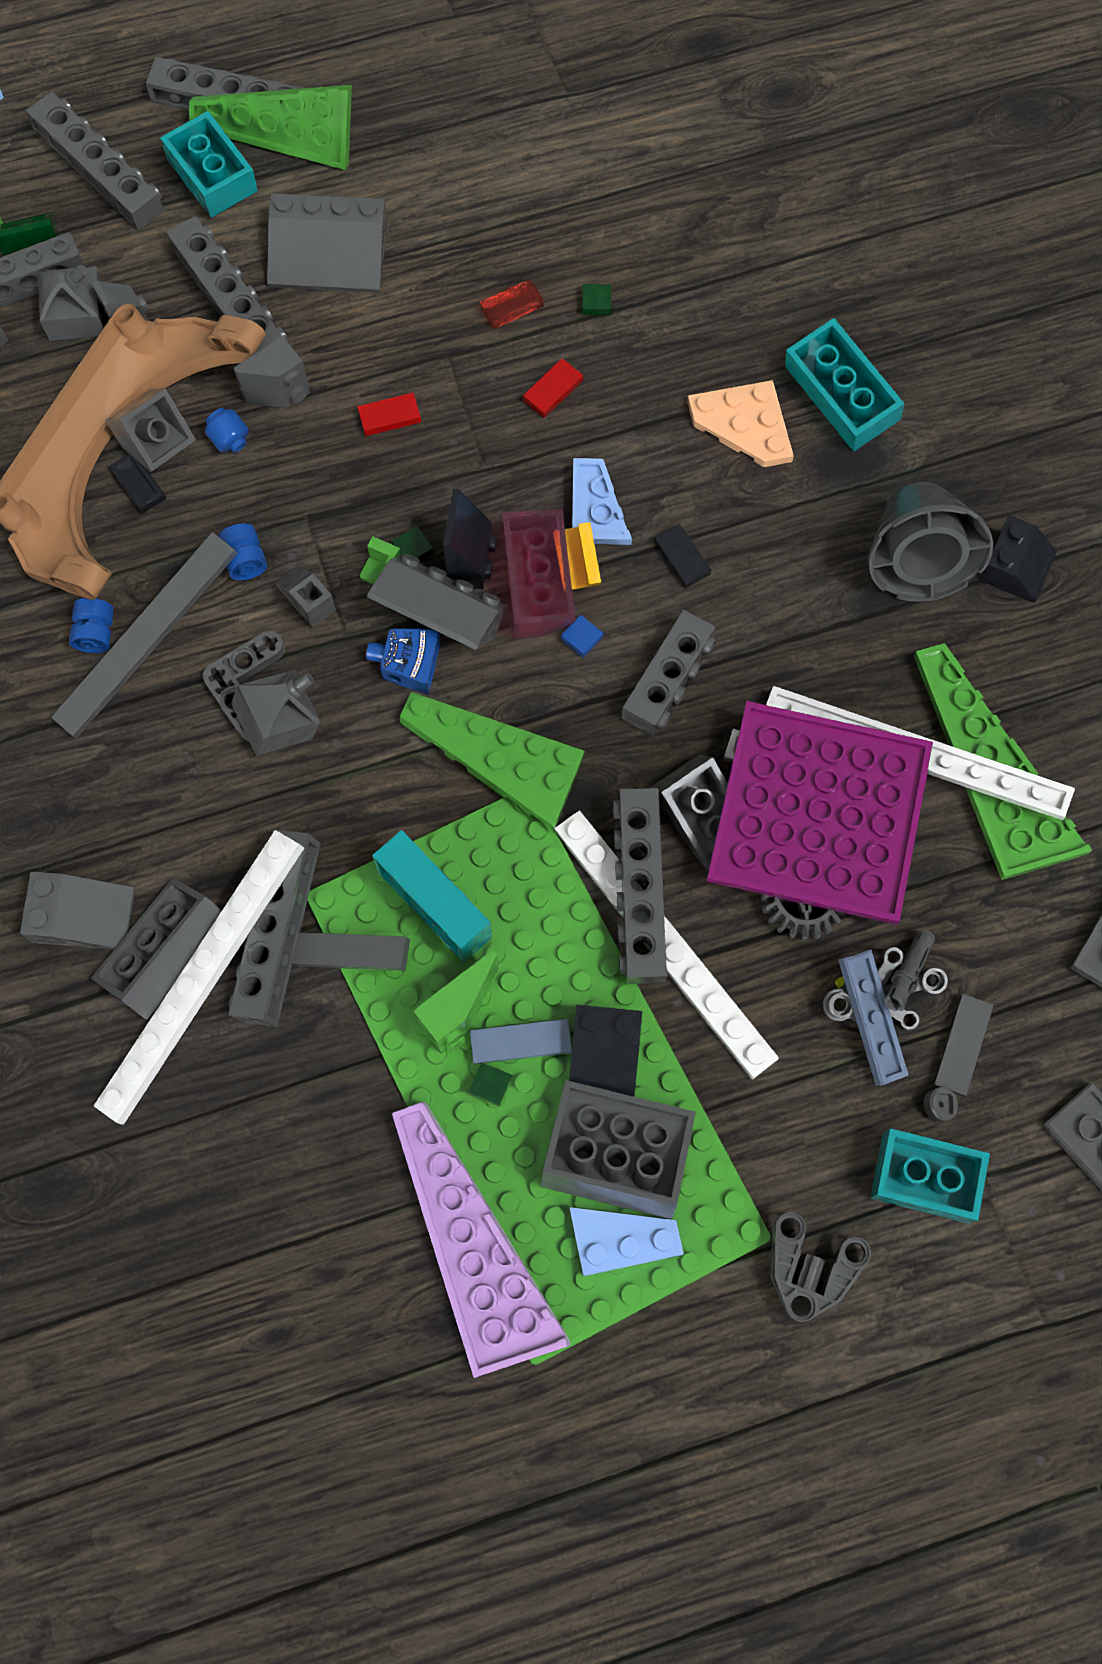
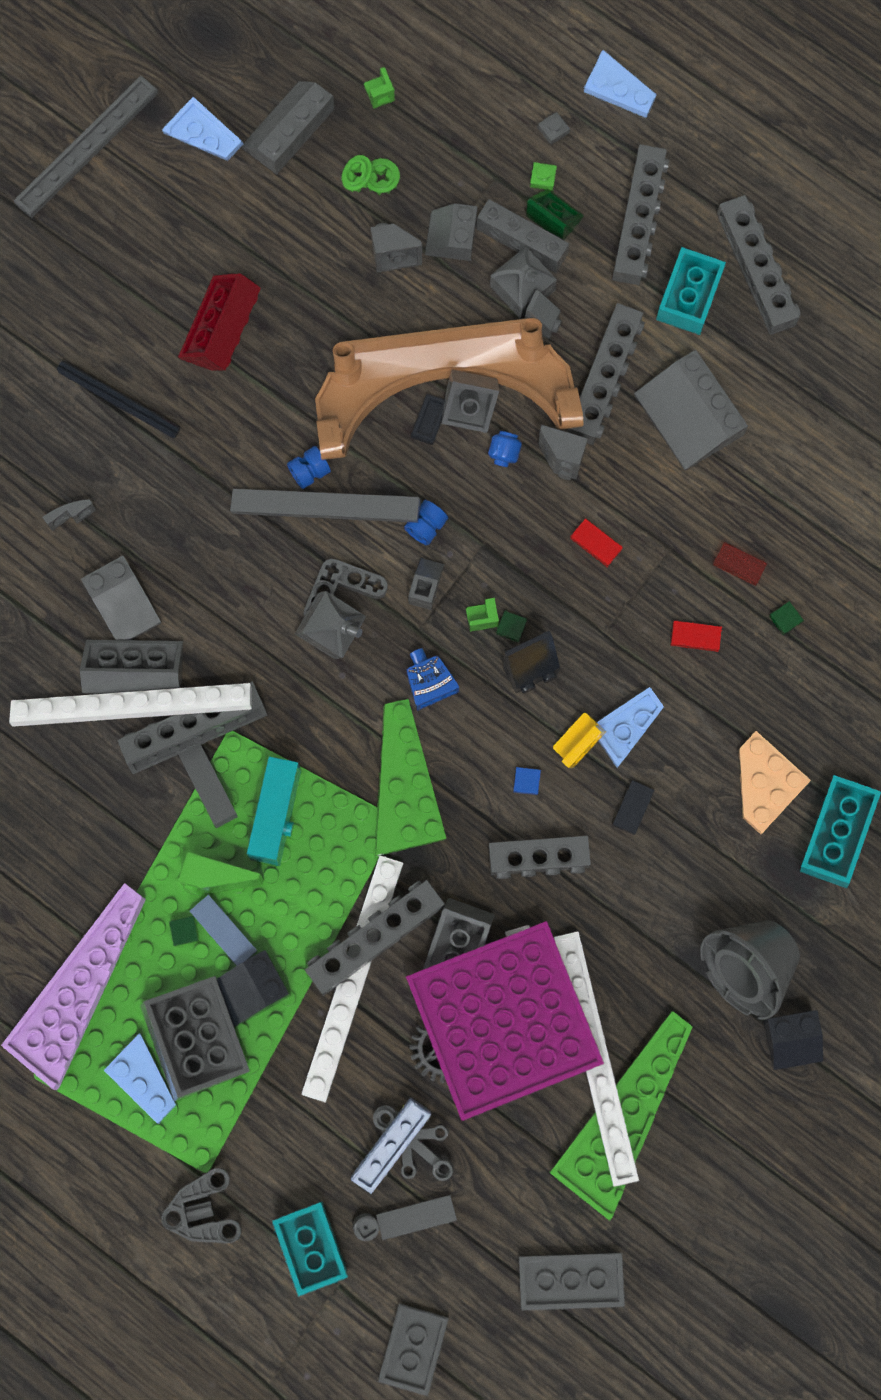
camera: 55 degrees right, 5 degrees up
bright green wing [189,85,352,170] -> none
dark grey slope [367,554,508,650] -> none
clear pink slope [501,509,576,639] -> none
dark grey pin [884,930,935,1011] -> none

